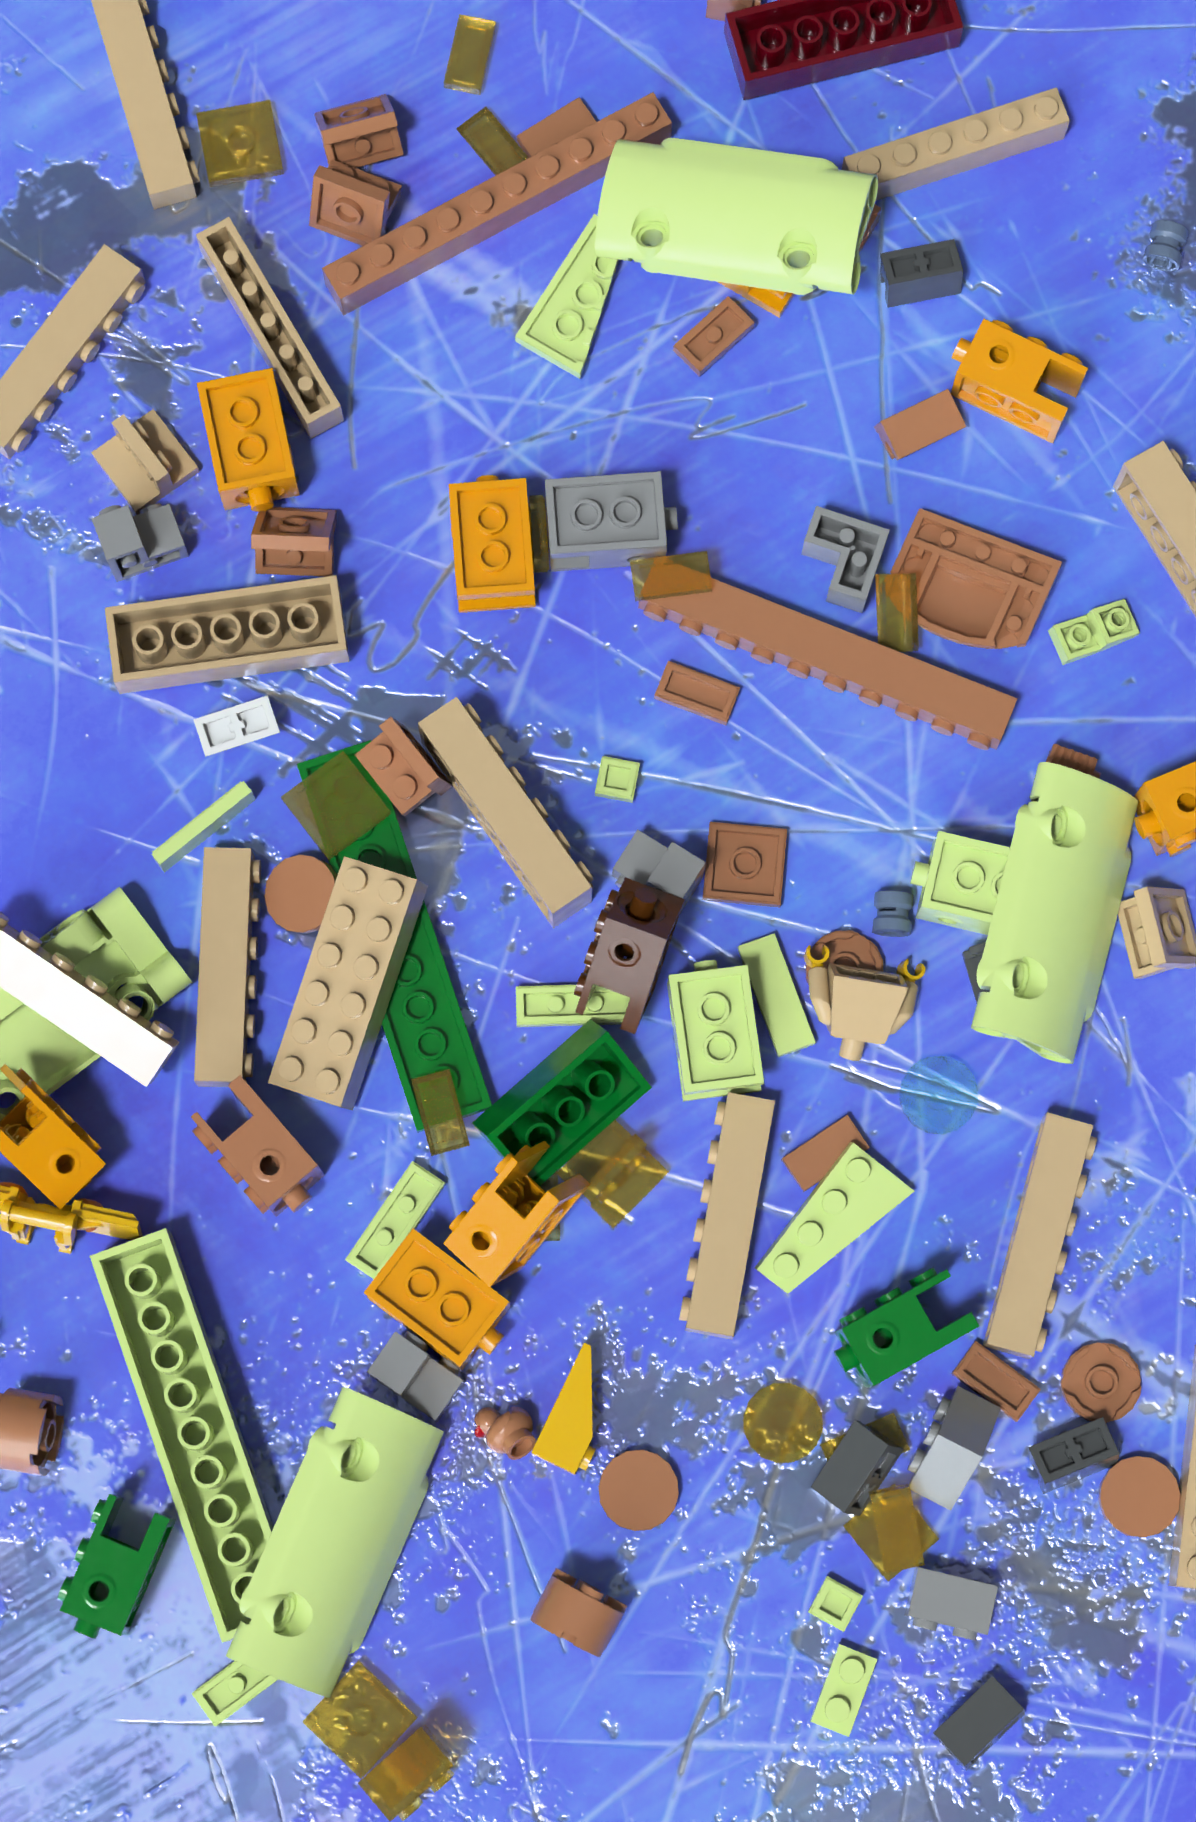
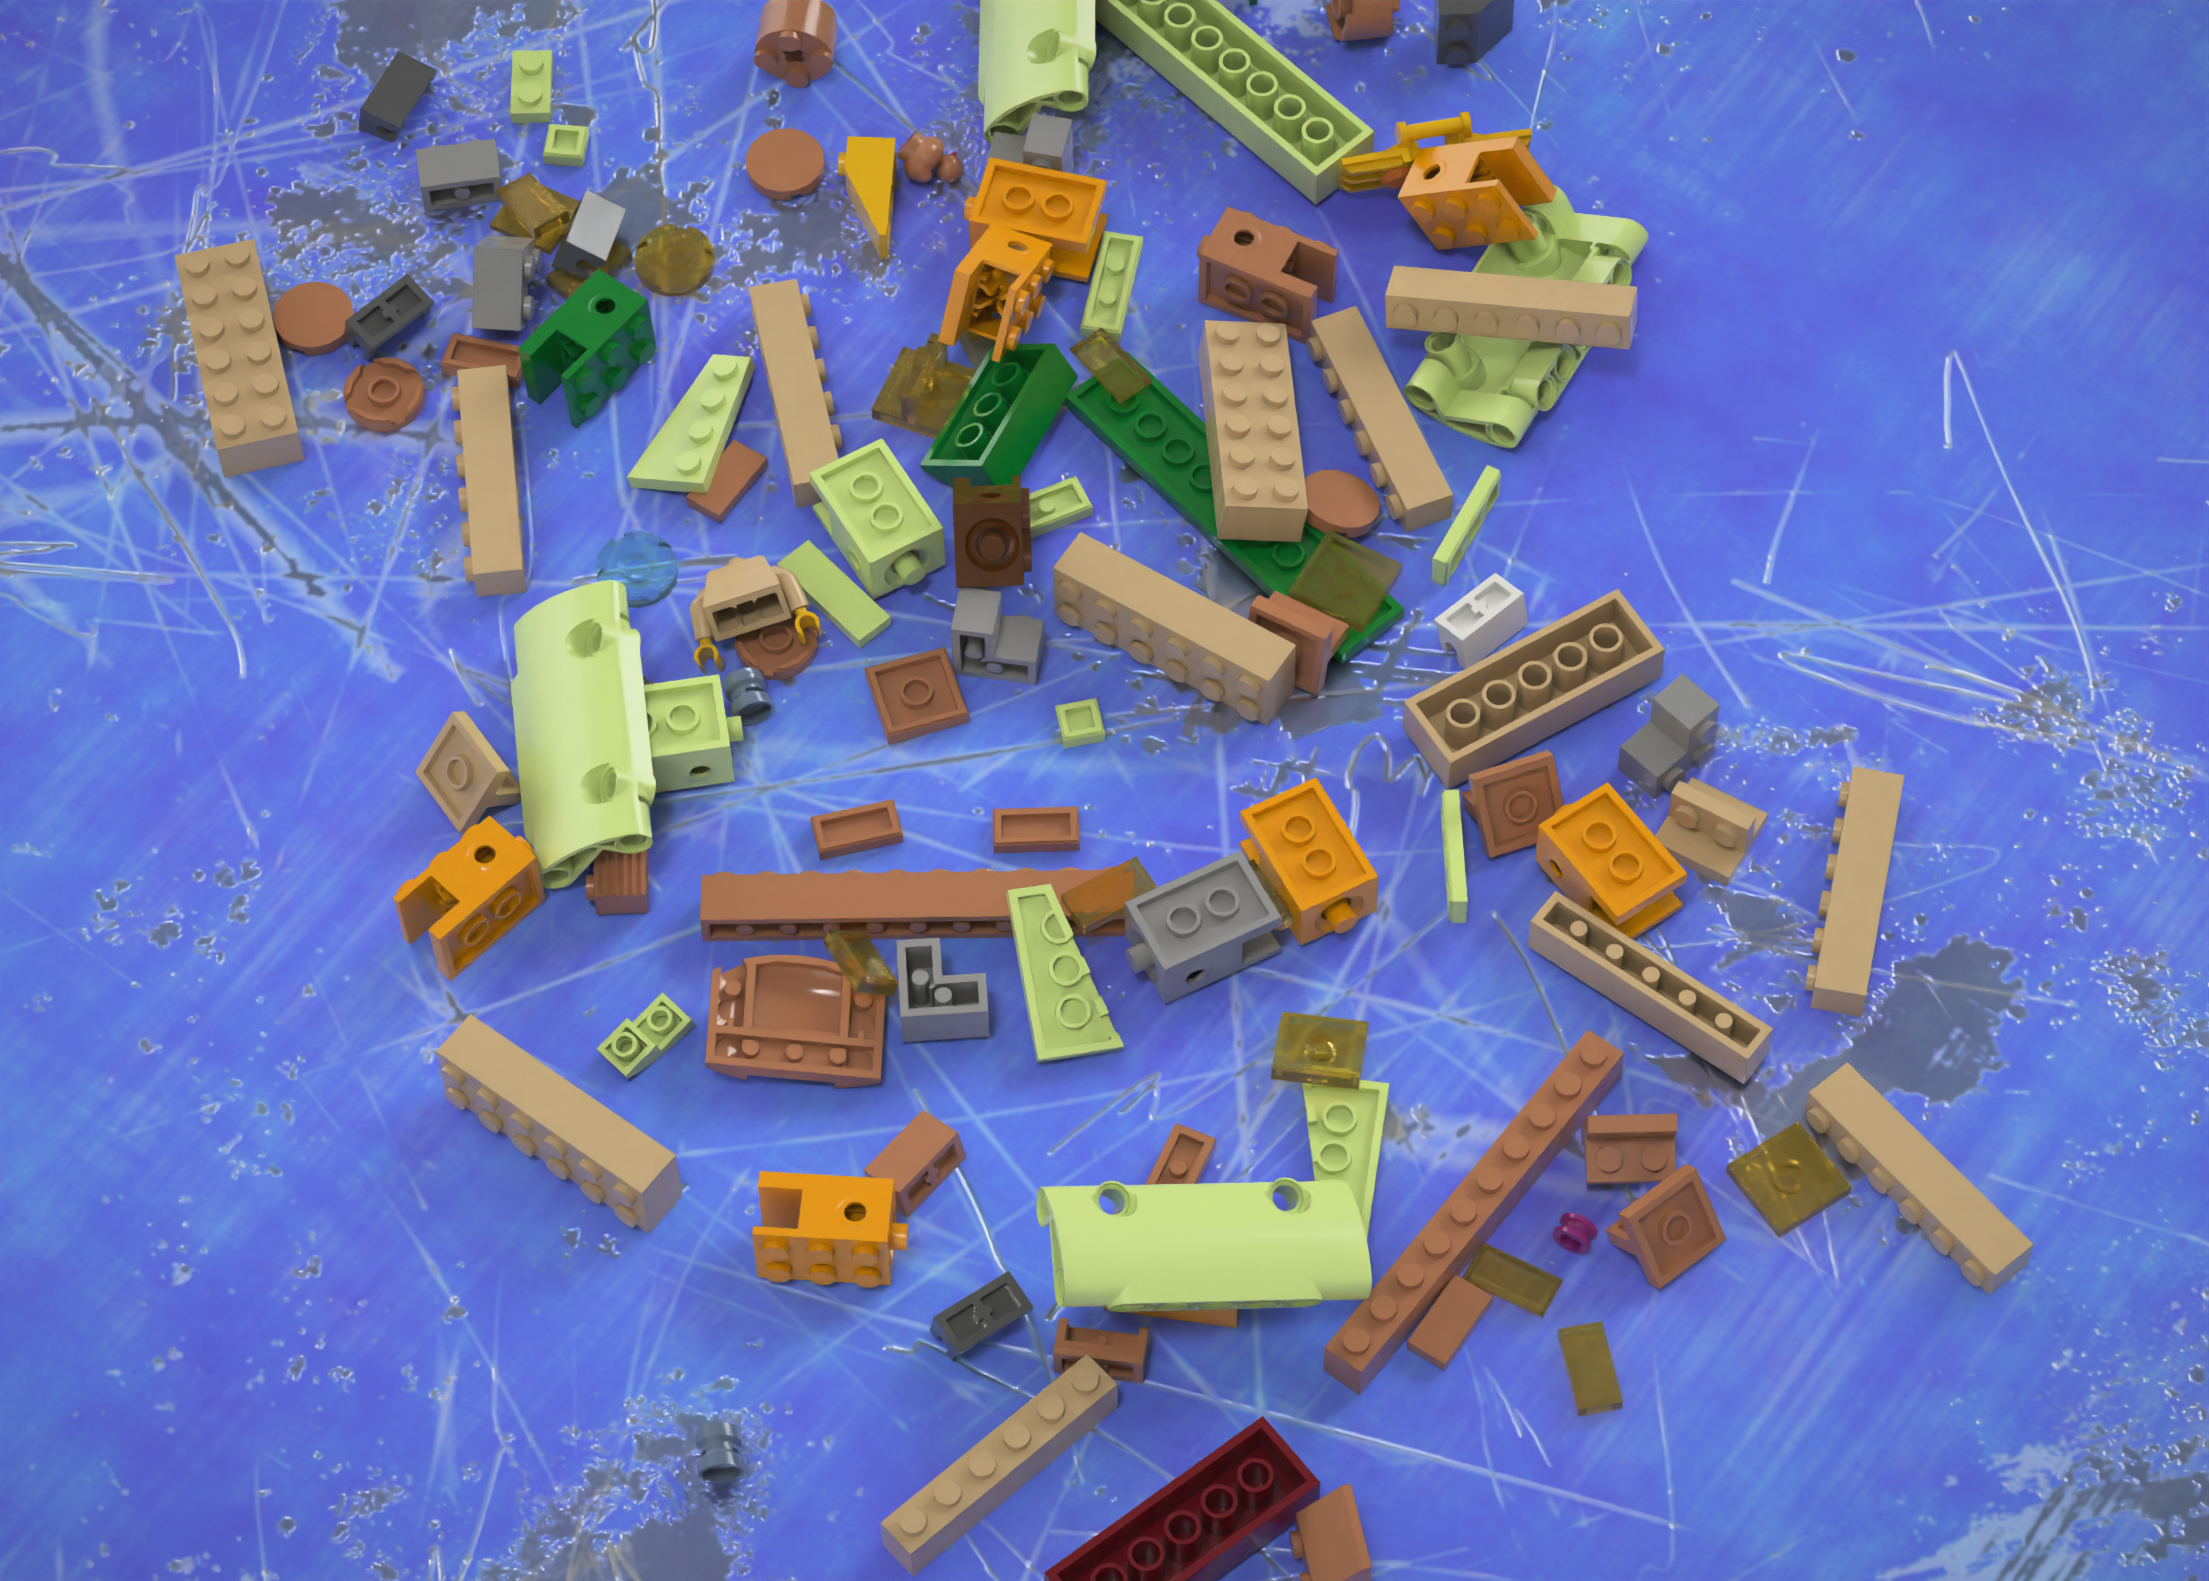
camera: 160 degrees right, 20 degrees down
none -> nougat tile [810,799,904,860]
none -> yellowish green wing [1006,884,1124,1063]
none -> clear yellow tile [1271,1012,1369,1090]
none -> yellowish green tile [1440,789,1468,923]
none -> magenta bush [1552,1212,1598,1254]

